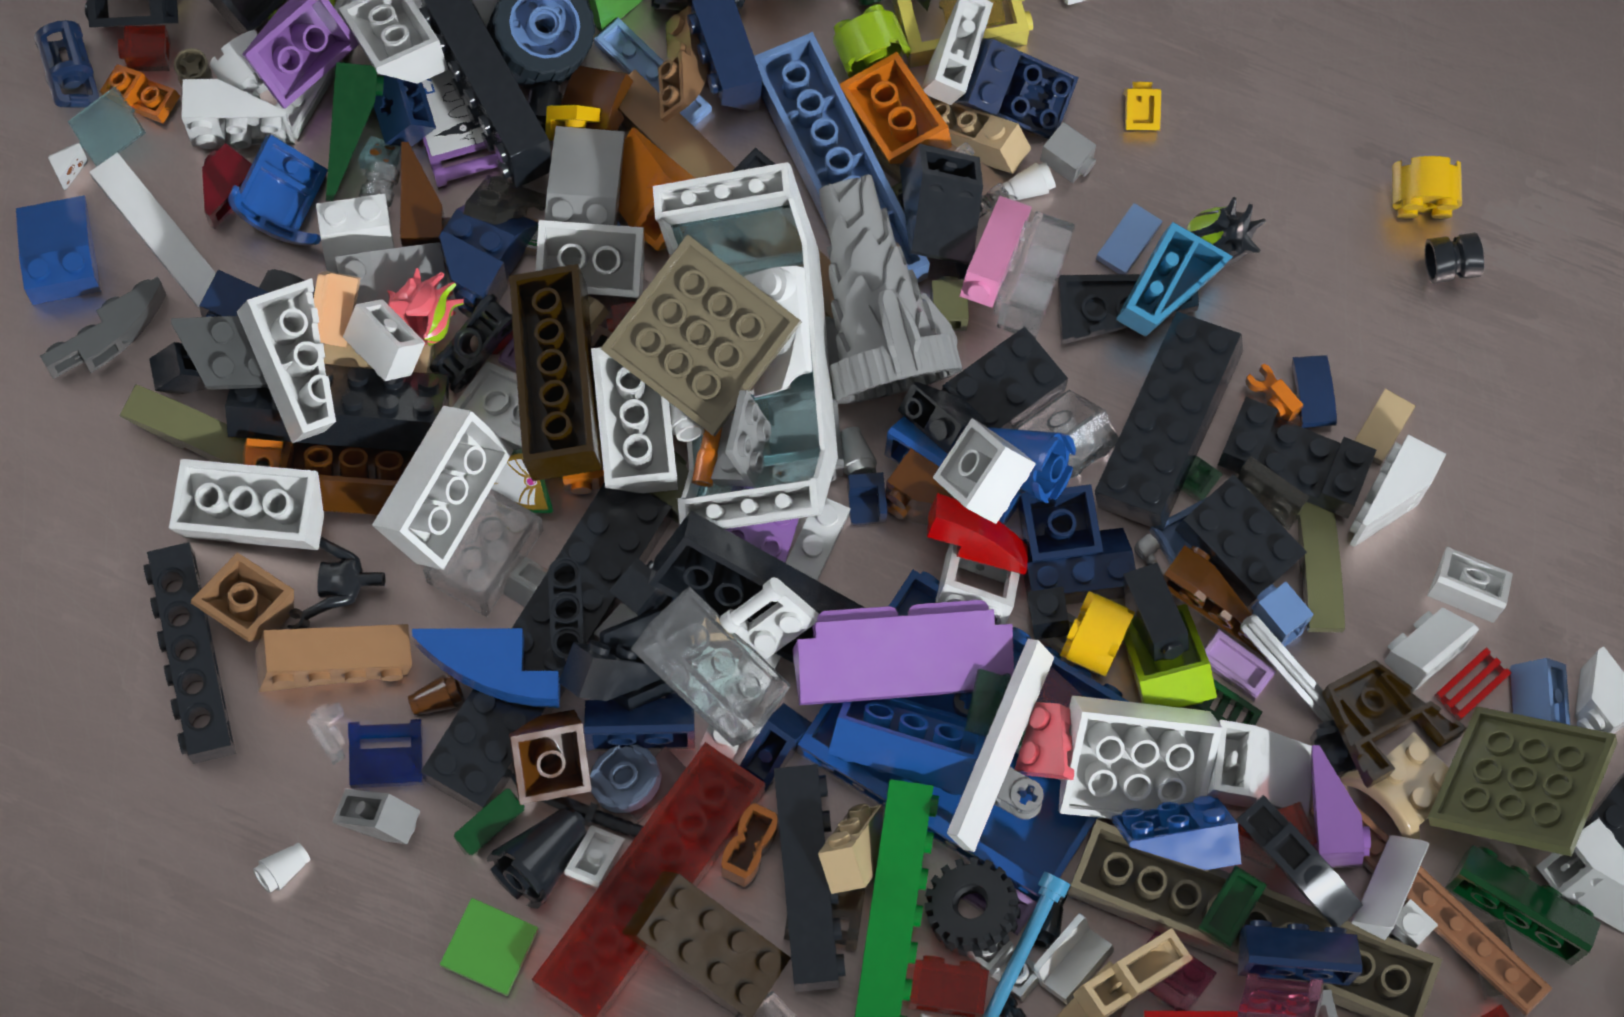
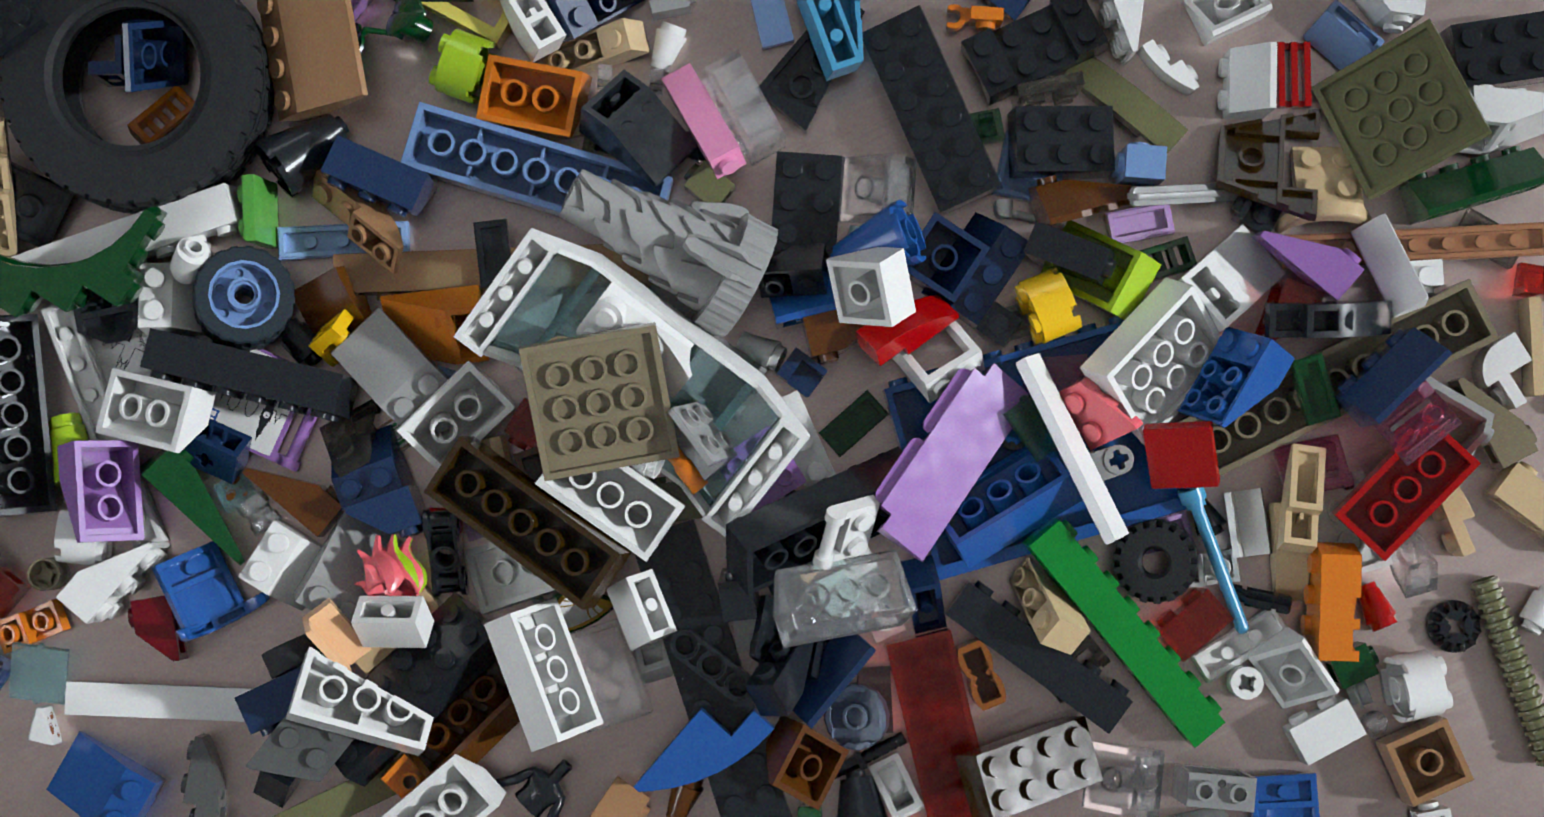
camera: 45 degrees left, 15 degrees up
none -> white brick [607,569,677,651]
none -> dark green tile [818,390,889,457]
none -> white slope [1137,39,1200,96]
none -> red tile [1143,421,1220,489]

